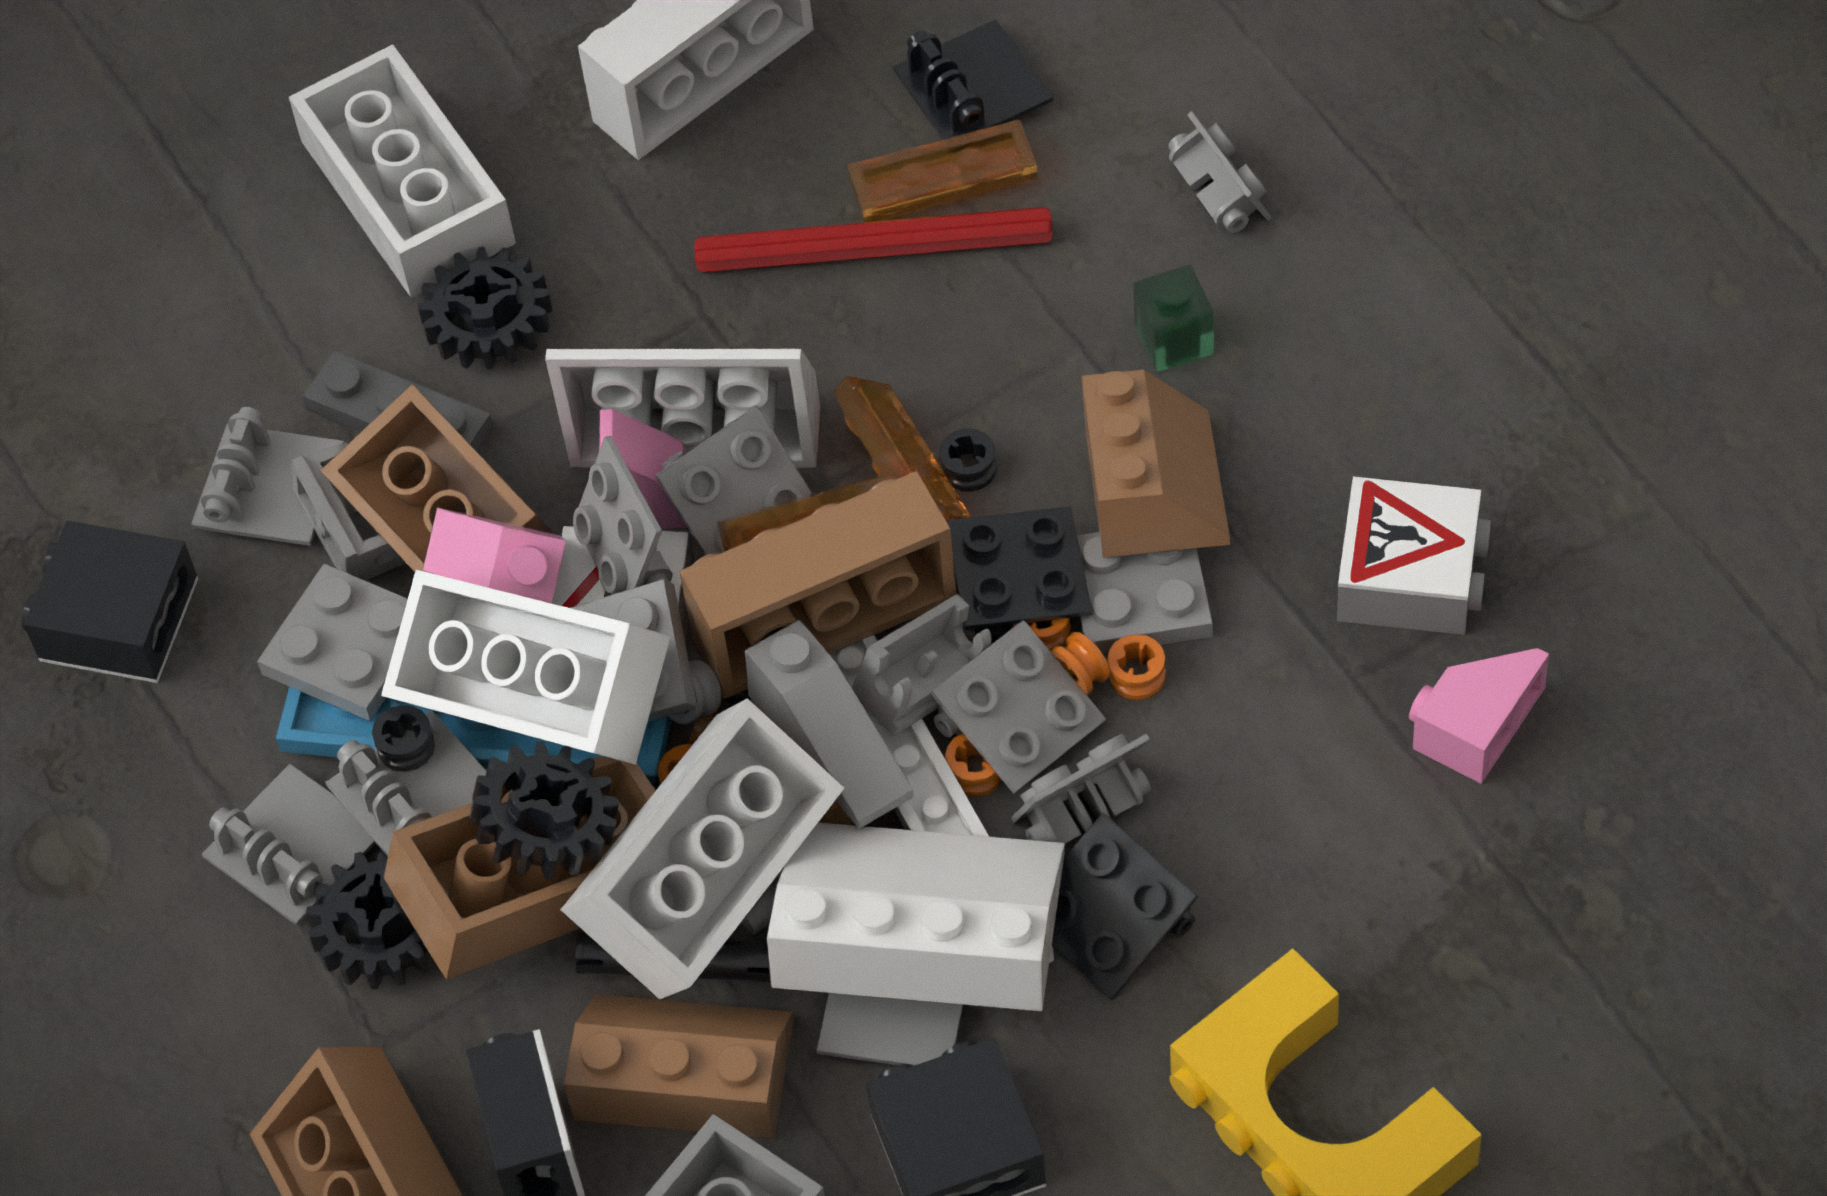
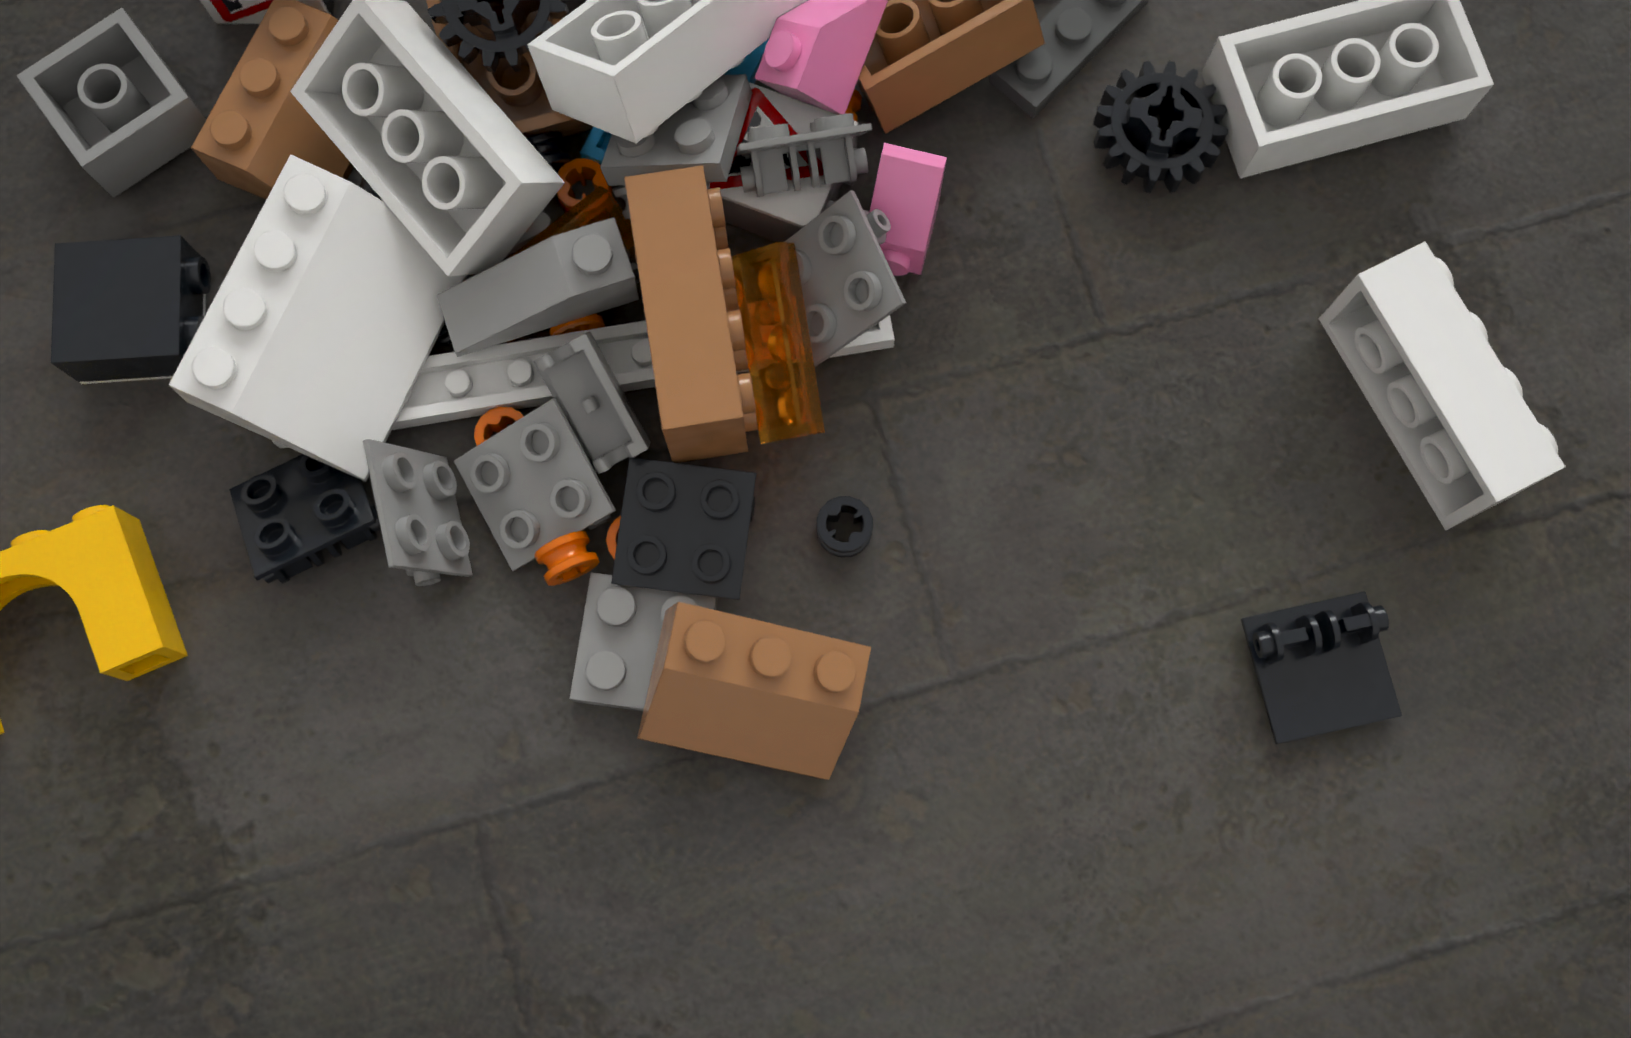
camera: 100 degrees right, 20 degrees up
white slope [545,349,820,467] -> none
red axle [694,207,1053,272] -> none
clear orange plate [832,376,971,520] -> none
clear orange plate [847,120,1037,222] -> none
orange bush [1107,634,1166,700] -> none
clear green brick [1133,264,1214,372] -> none
light grey hinge [1168,111,1273,233] -> none
piece [1337,477,1491,635] -> none
bright pink slope [1409,648,1549,784] -> none

